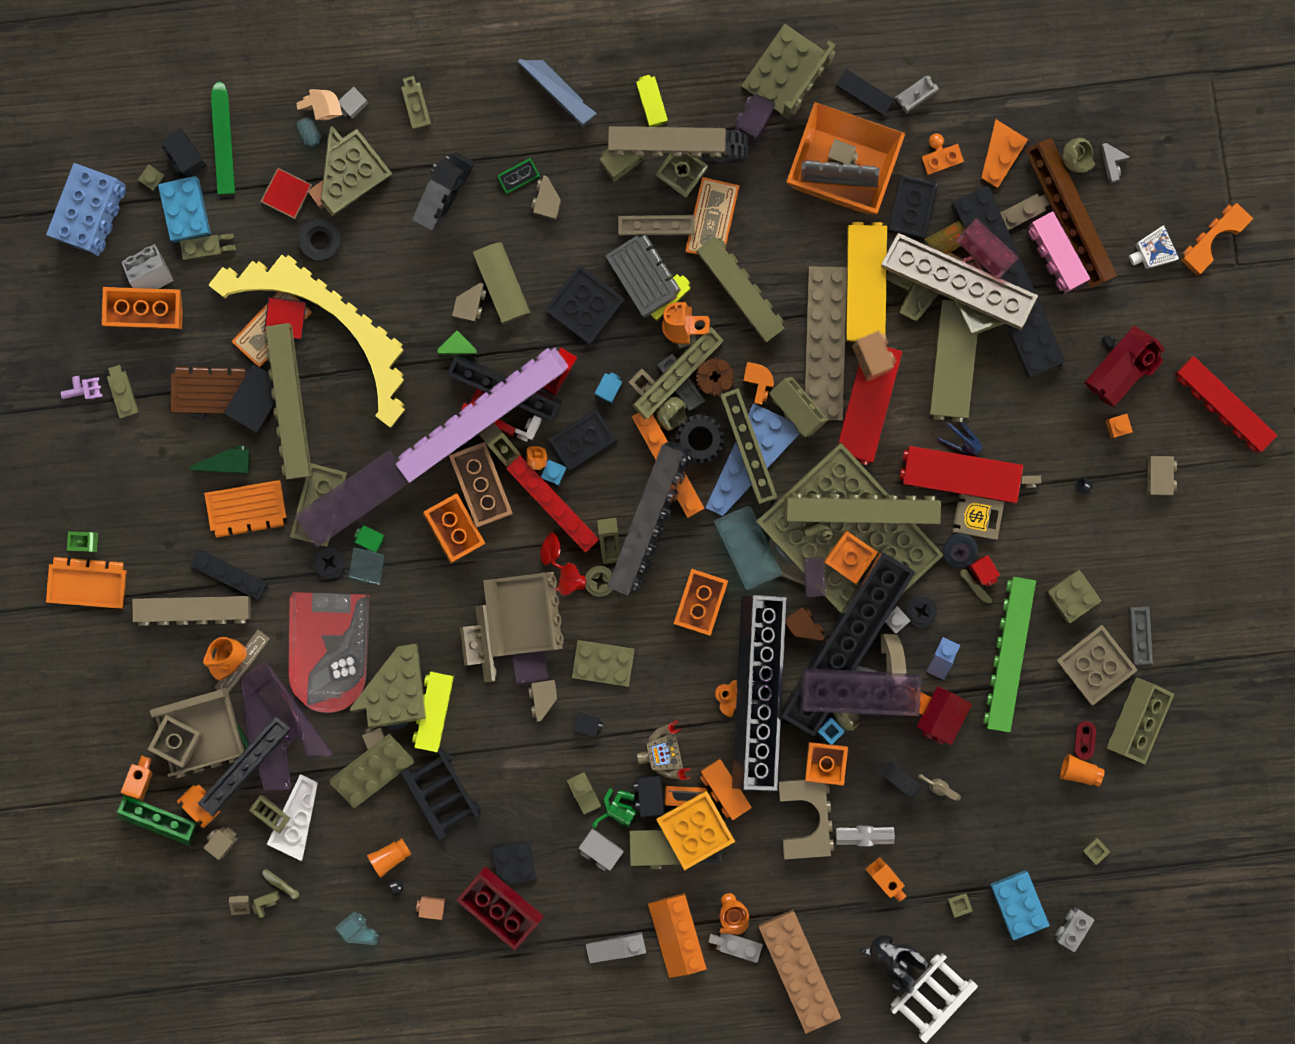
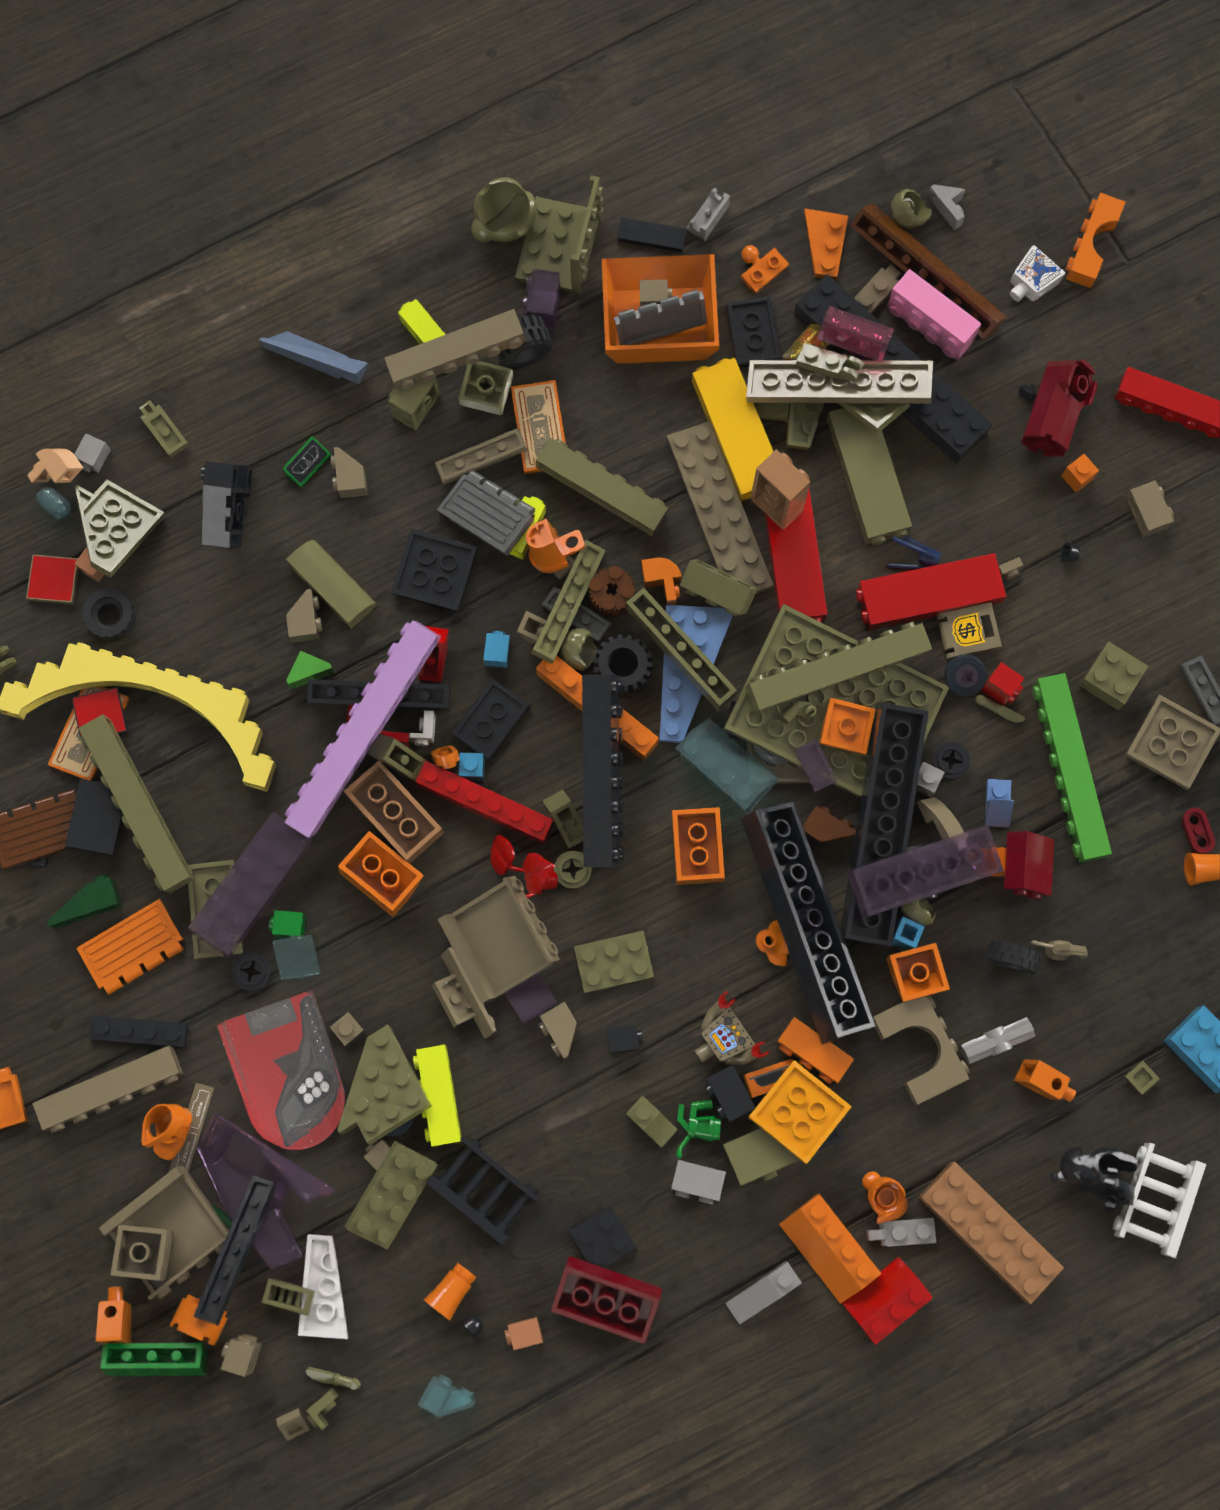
camera: 20 degrees left, 10 degrees down
none -> dark tan plate [330,1012,364,1046]
none -> olive piece [471,177,536,243]
none -> olive hinge [796,344,864,381]
none -> red slope [842,1257,933,1345]

